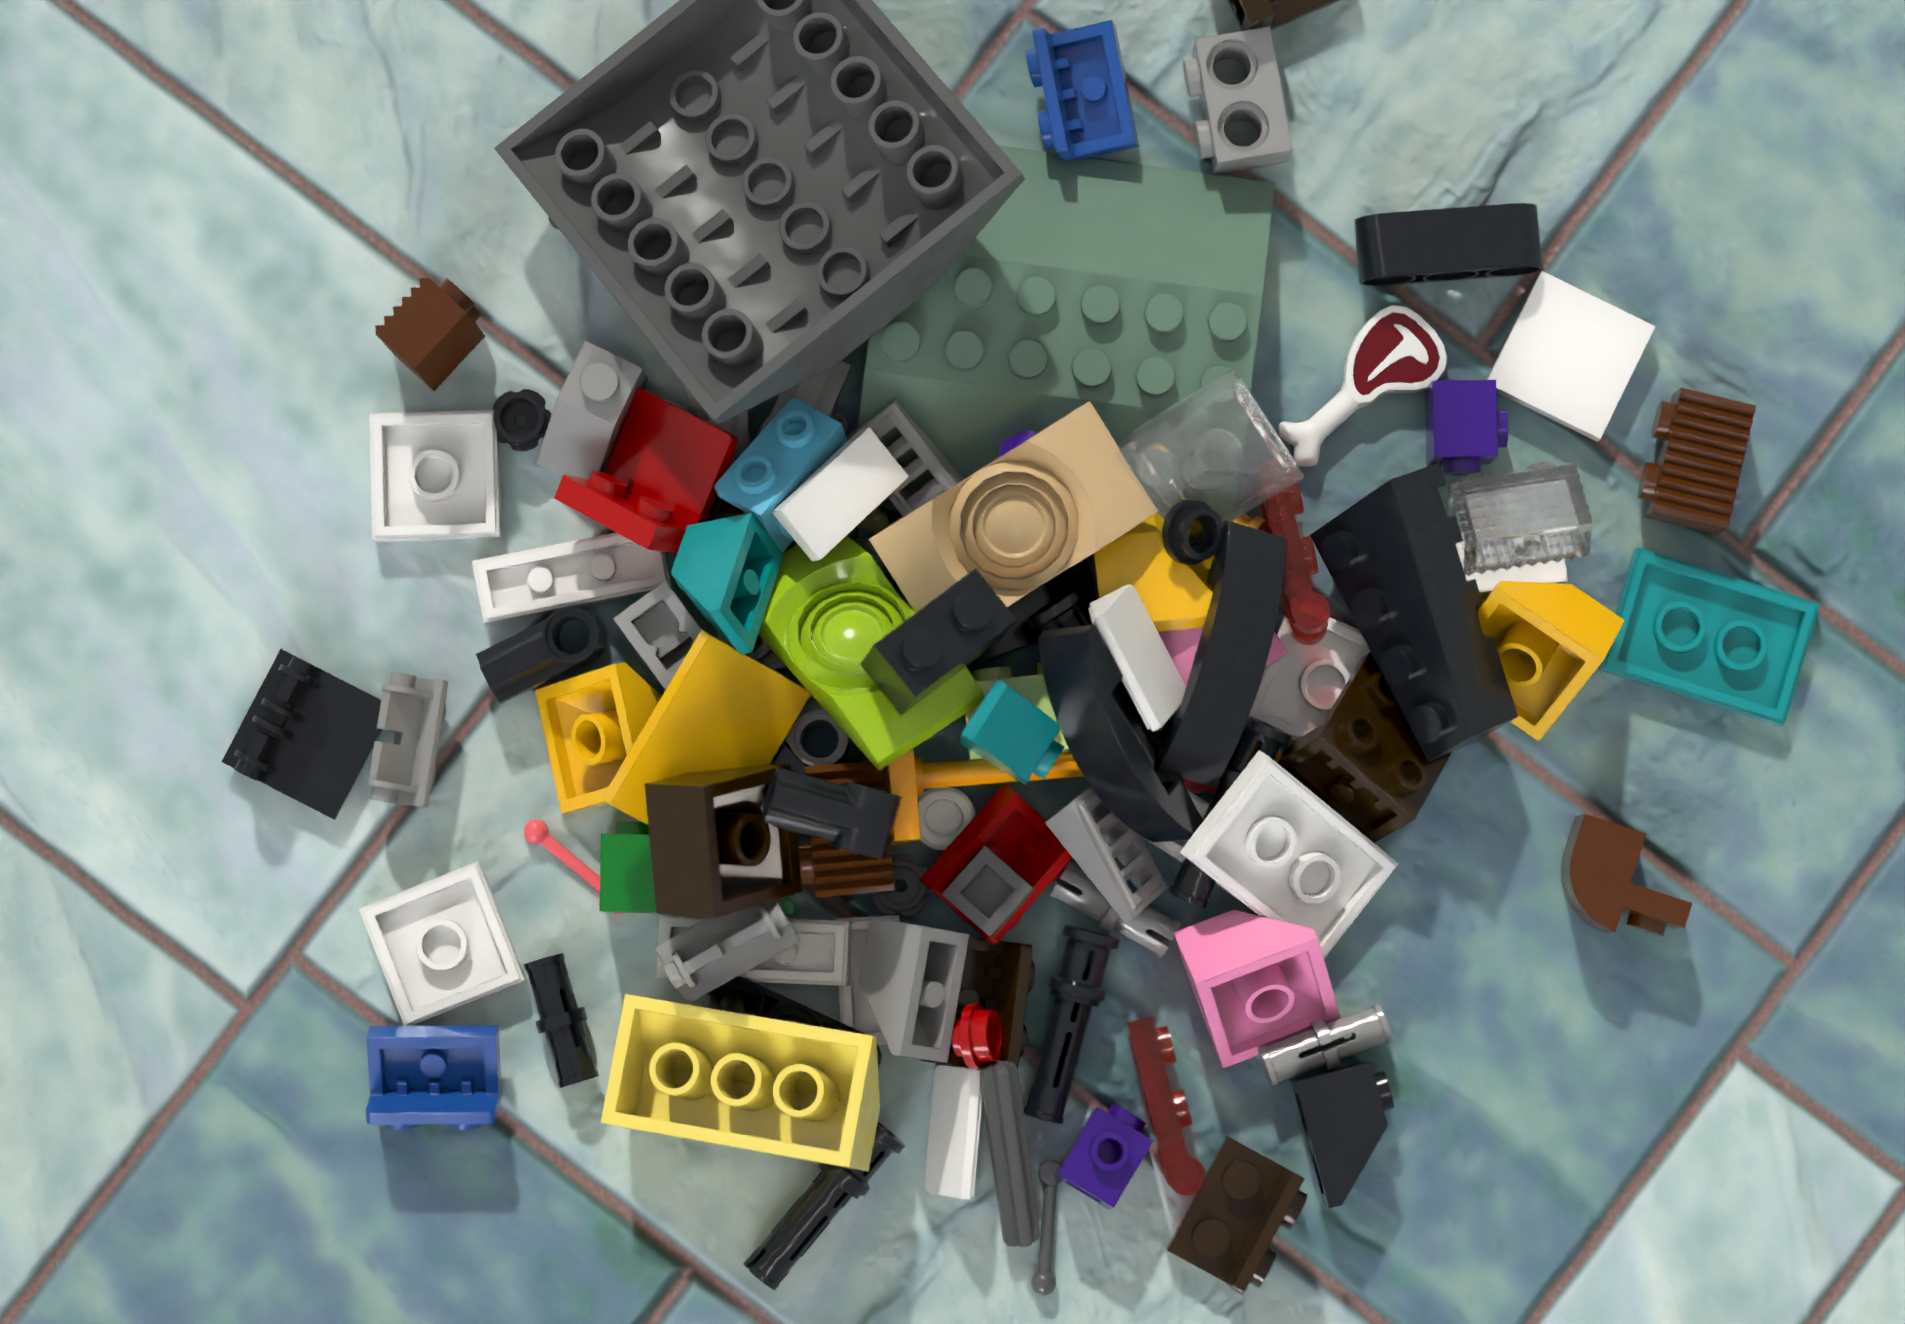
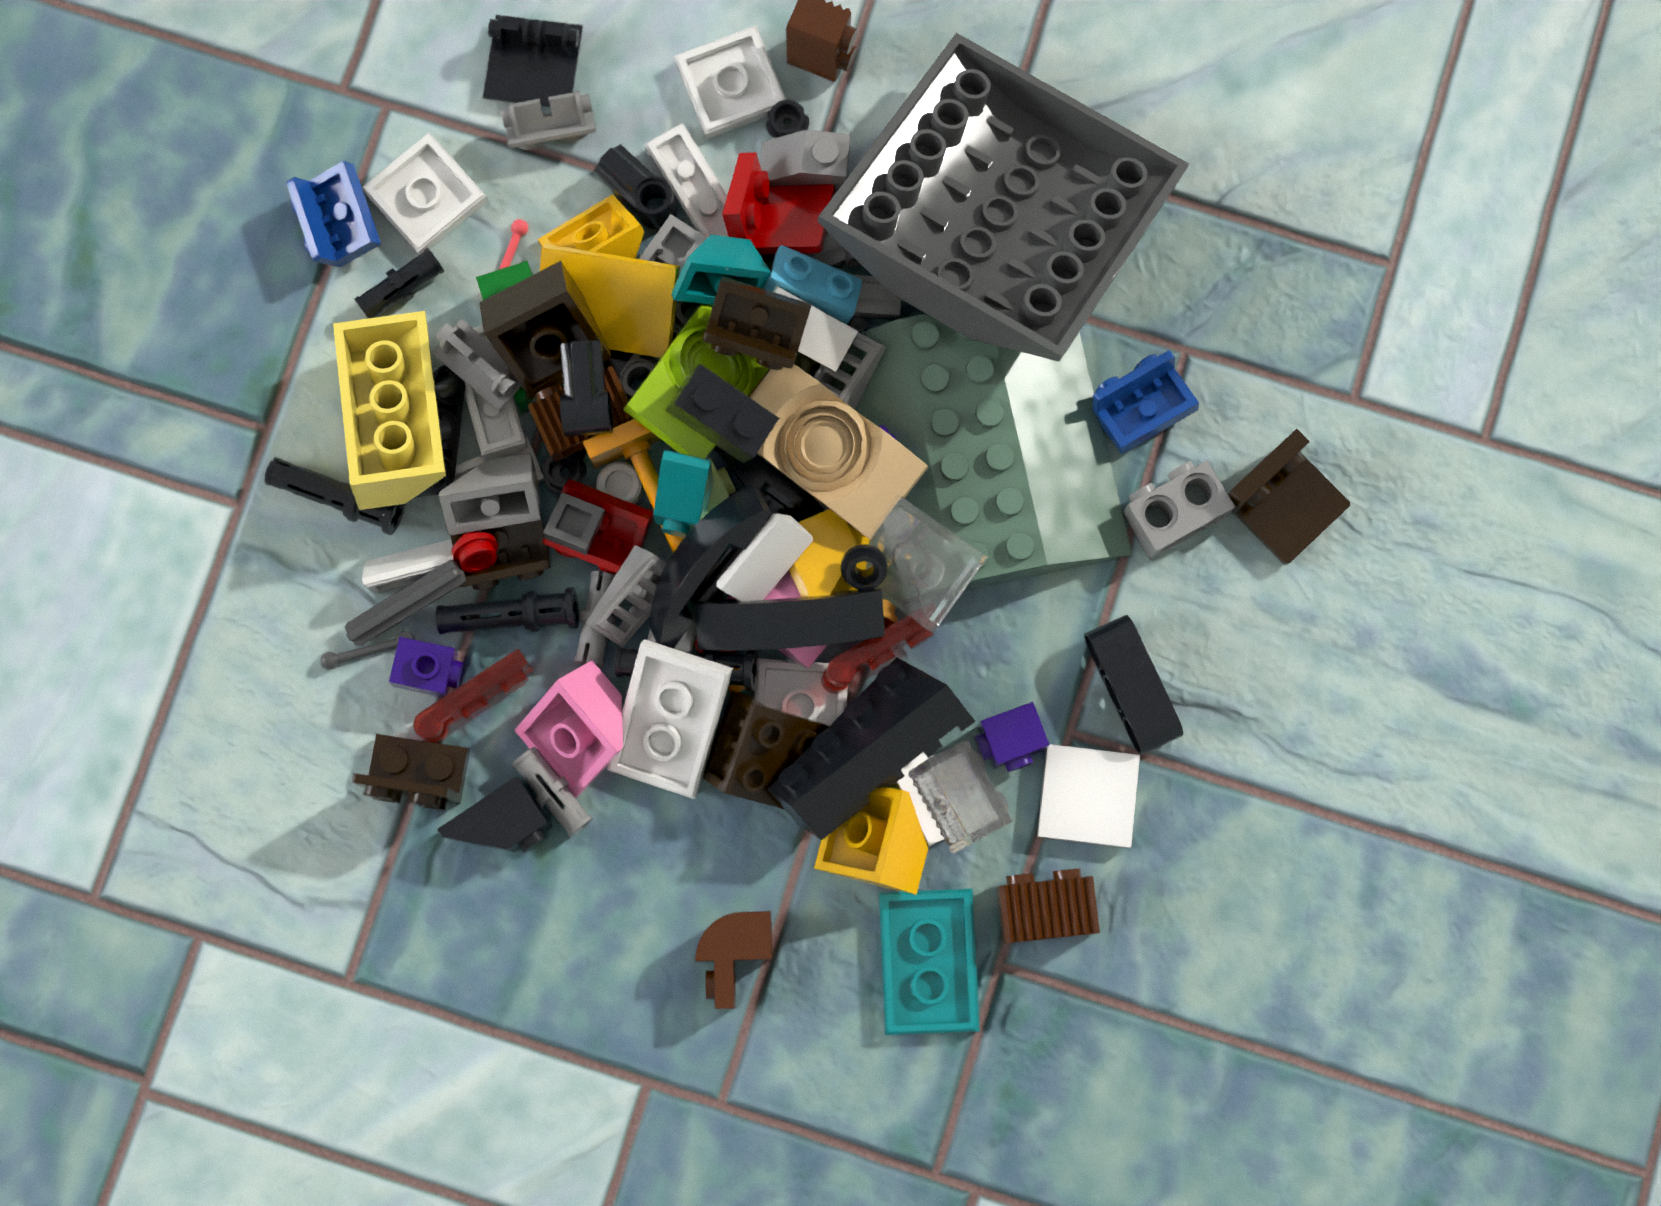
camera: 70 degrees right, 5 degrees down
white piece [1278,305,1447,467] -> none
none -> dark brown bracket [702,276,812,370]

